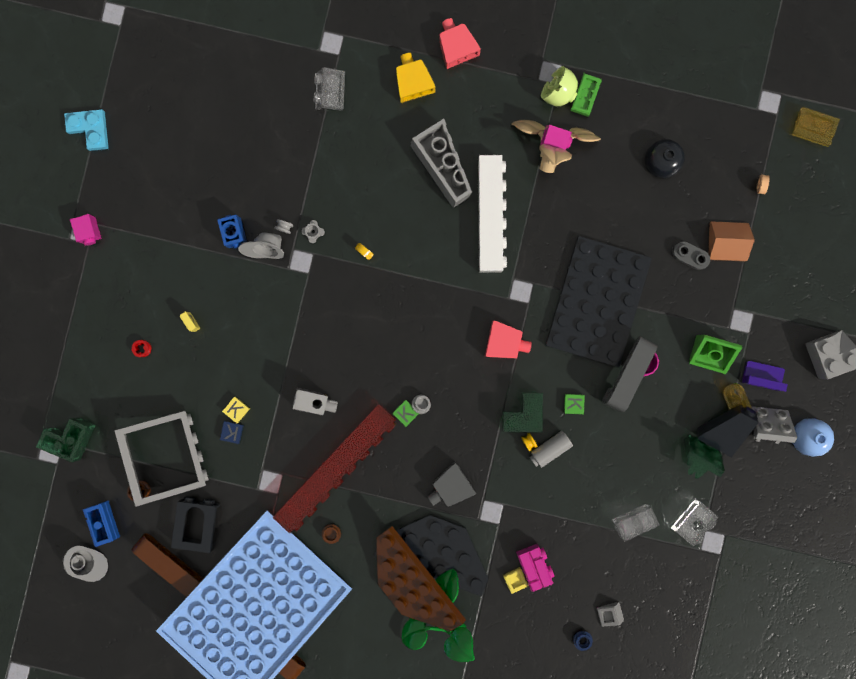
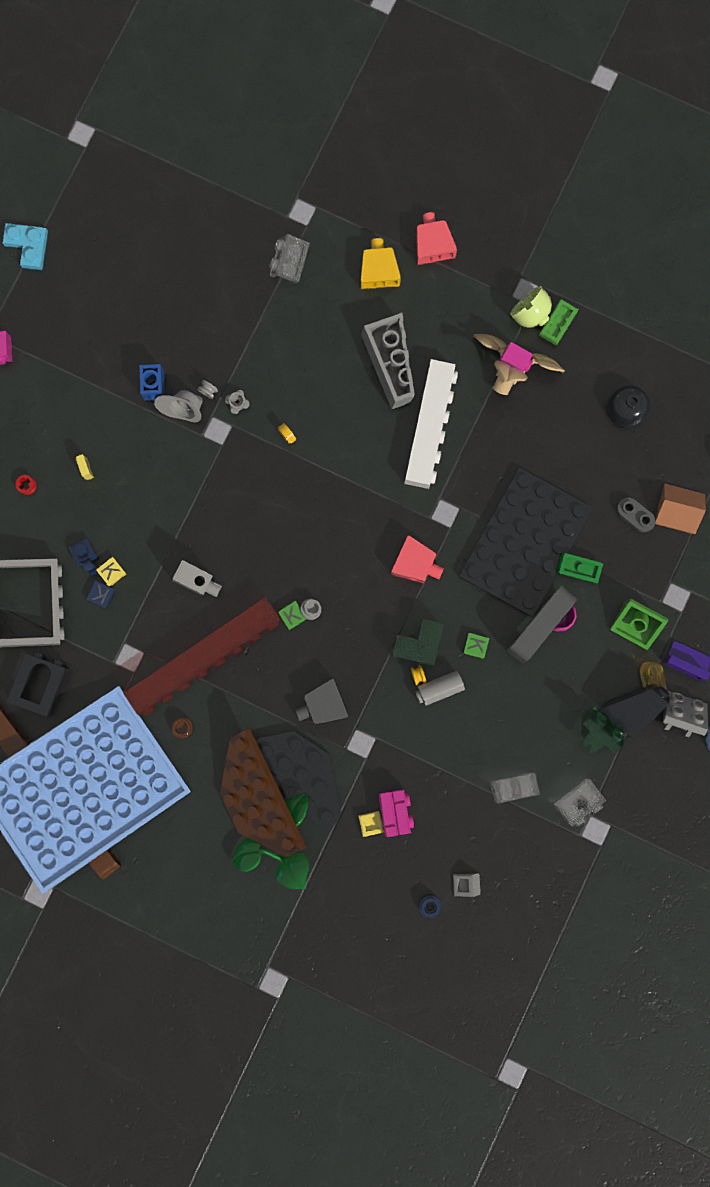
camera: 10 degrees right, 5 degrees down
none -> dark blue plate [69,538,98,576]
none -> green plate [557,552,603,583]

